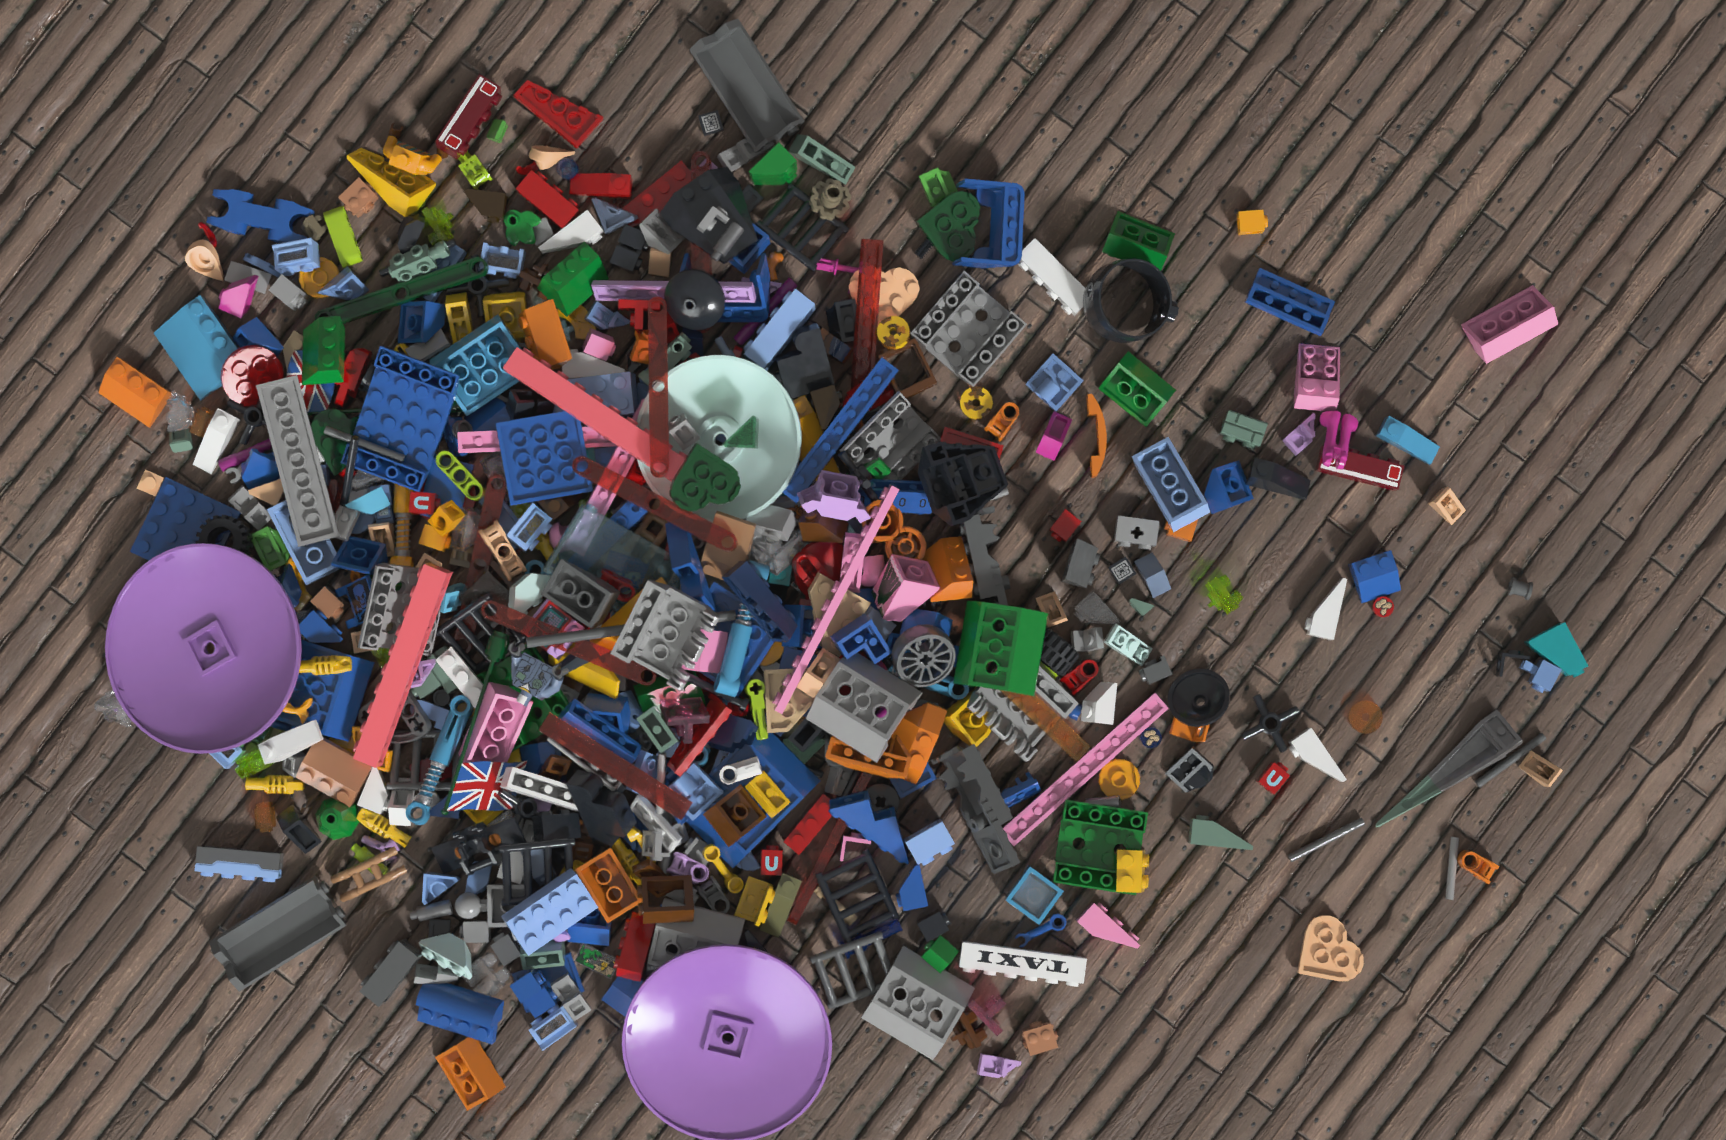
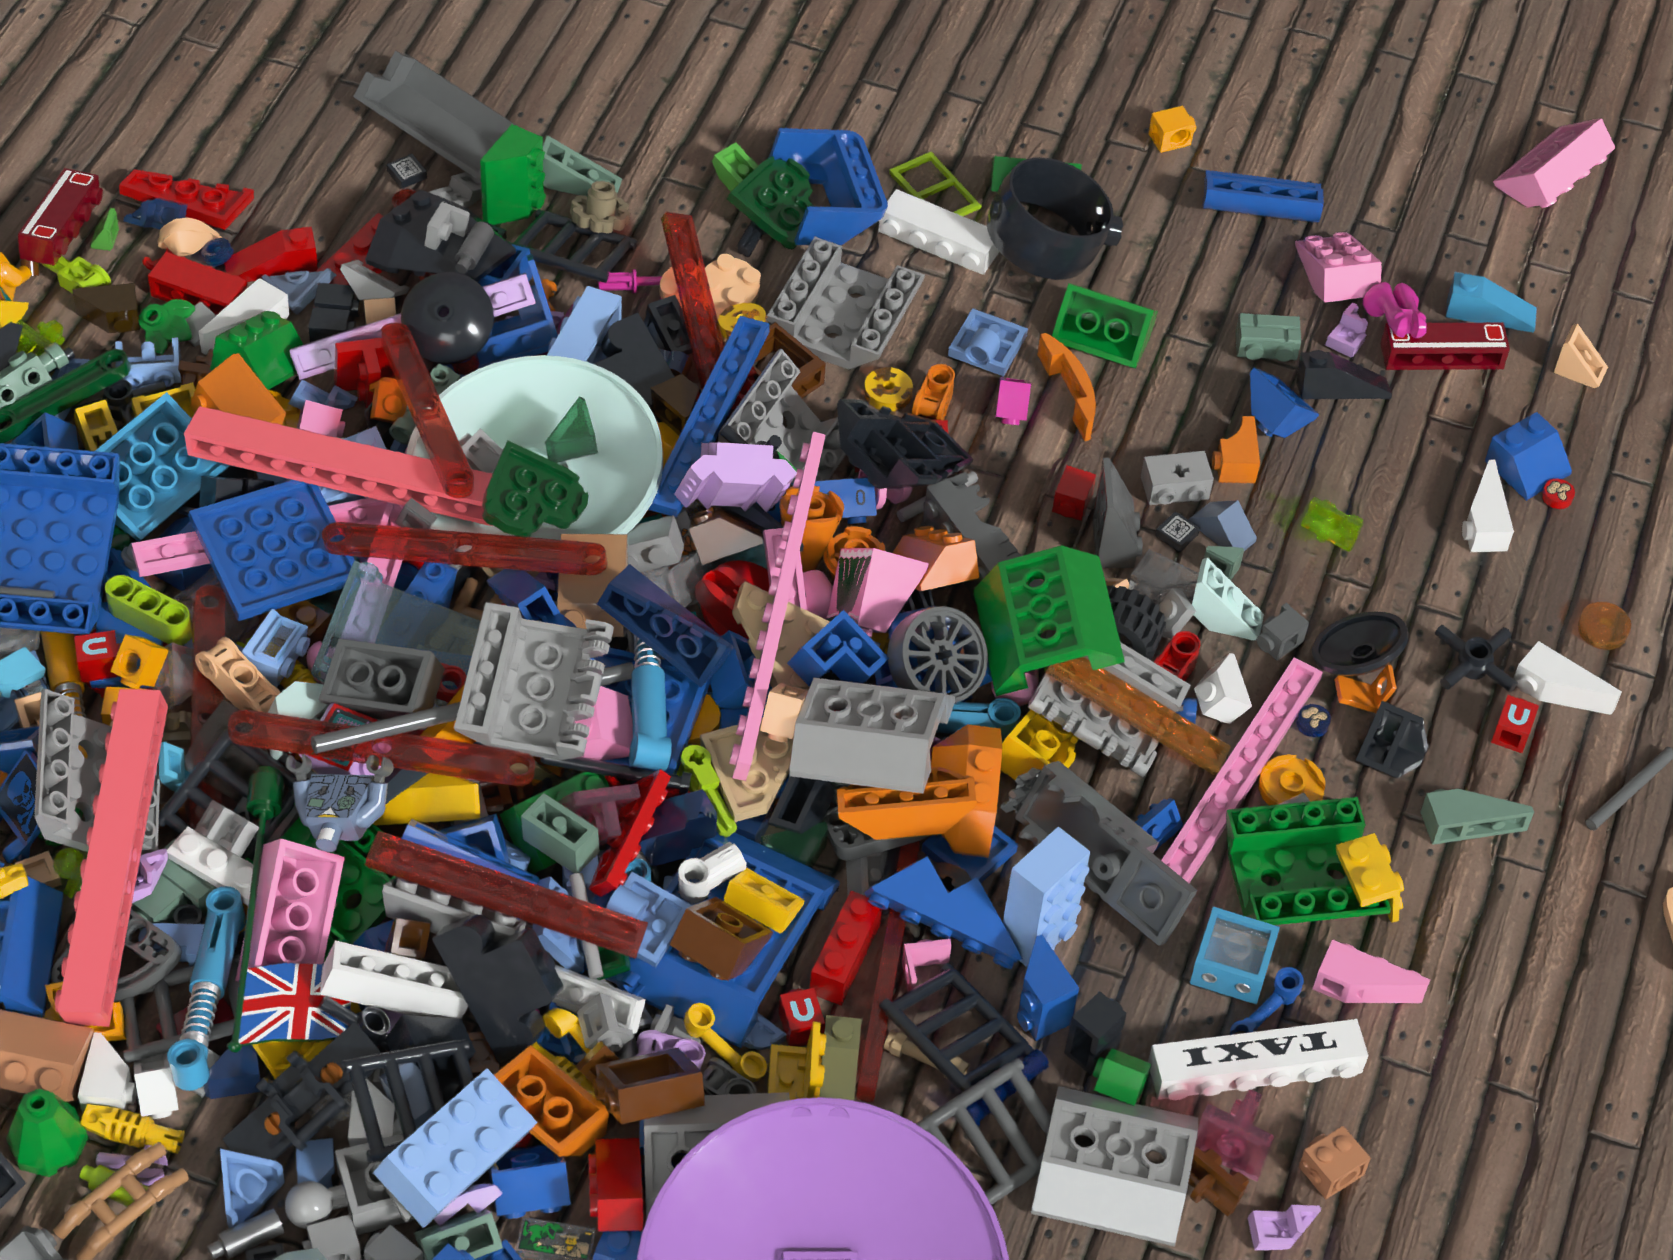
camera: 20 degrees left, 35 degrees down
light blue brick [1132,437,1210,532] -> none
none -> dark blue slope [123,198,187,230]
none -> light grey slope [195,800,259,857]
none -> dark grey tile [395,498,437,541]
none -> lime window [889,152,982,216]

